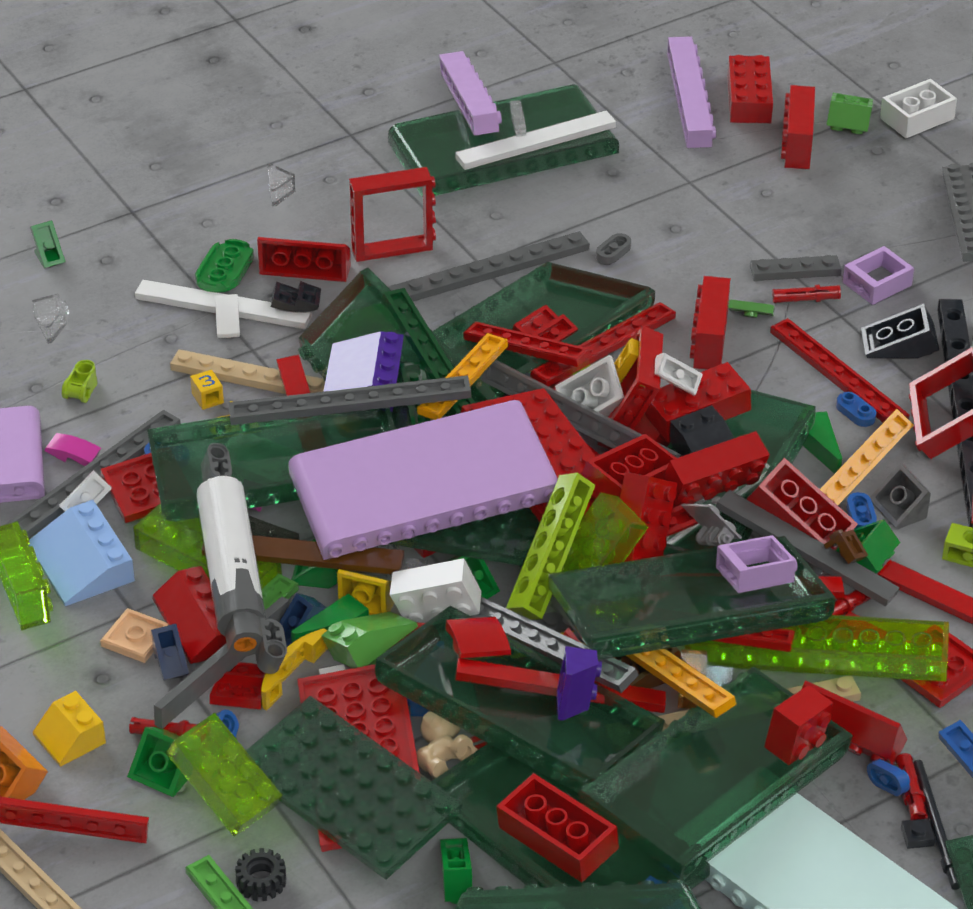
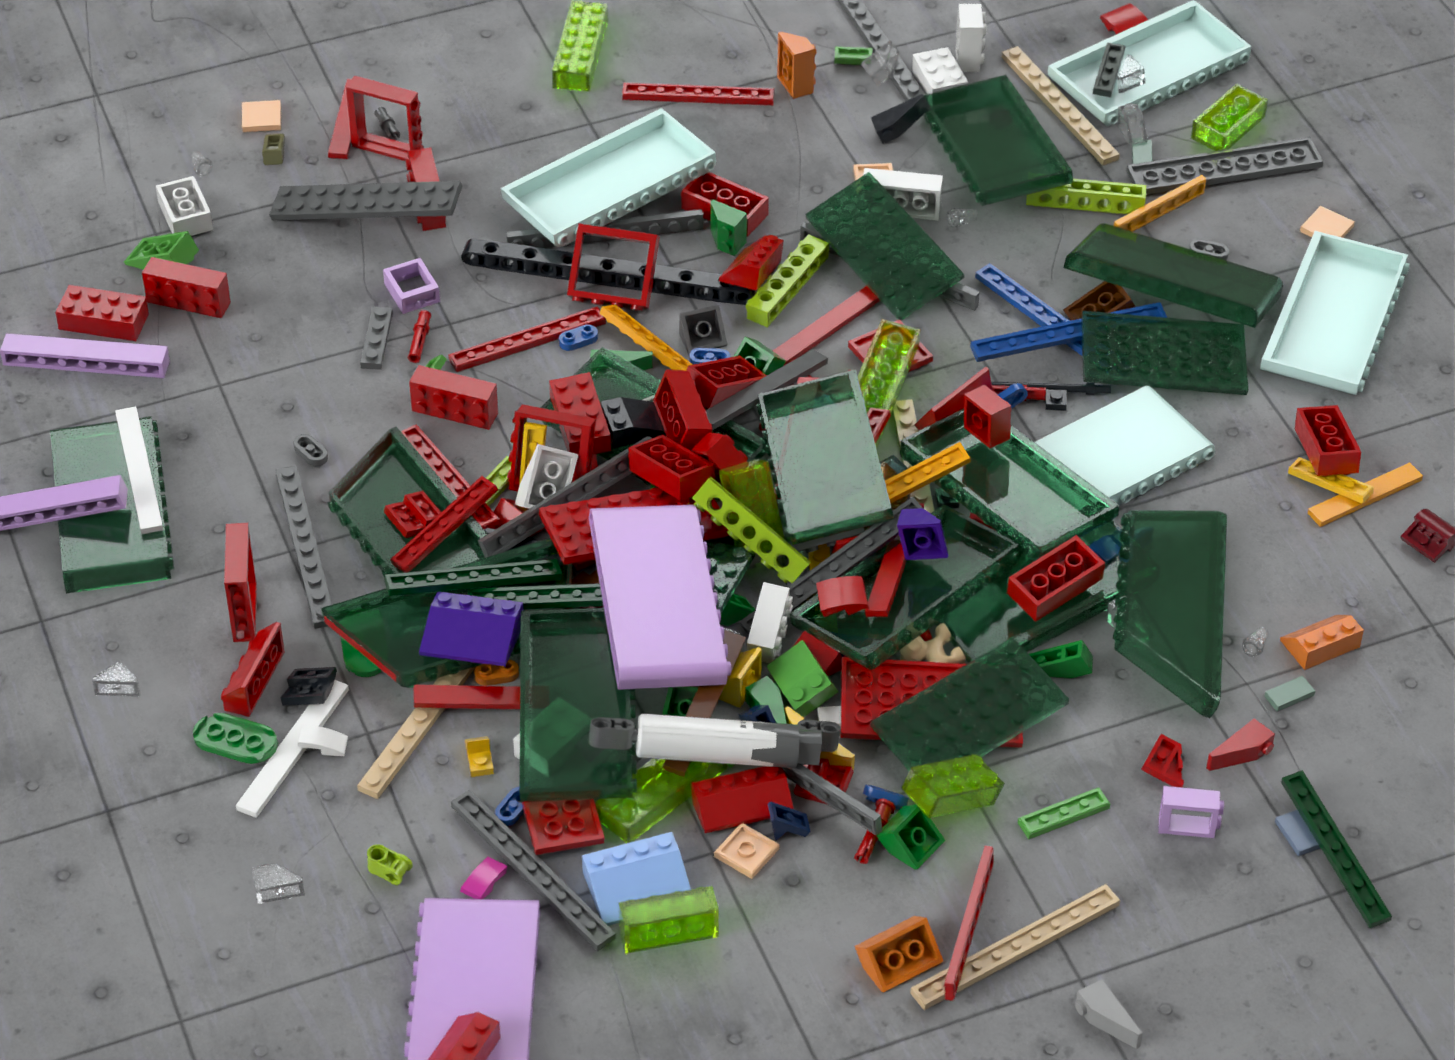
camera: 80 degrees left, 5 degrees up
green slope [30,220,66,268] -> none
yellow slope [33,690,106,767] -> none
white plate [59,470,112,511] -> none
yellow brick [190,369,224,410] -> none
dark grey plate [228,375,471,425] -> none
black tyre [235,848,286,901] -> none
light orange tile [417,333,508,420] -> none
clear beam [509,100,526,137] -> none
white slope [655,353,703,396] -> none
light grey hinge [682,503,742,546] -> none
lavender window [716,535,797,593] -> none
reddish brown bracket [824,529,868,564] -> none
black slope [861,304,939,358] -> none

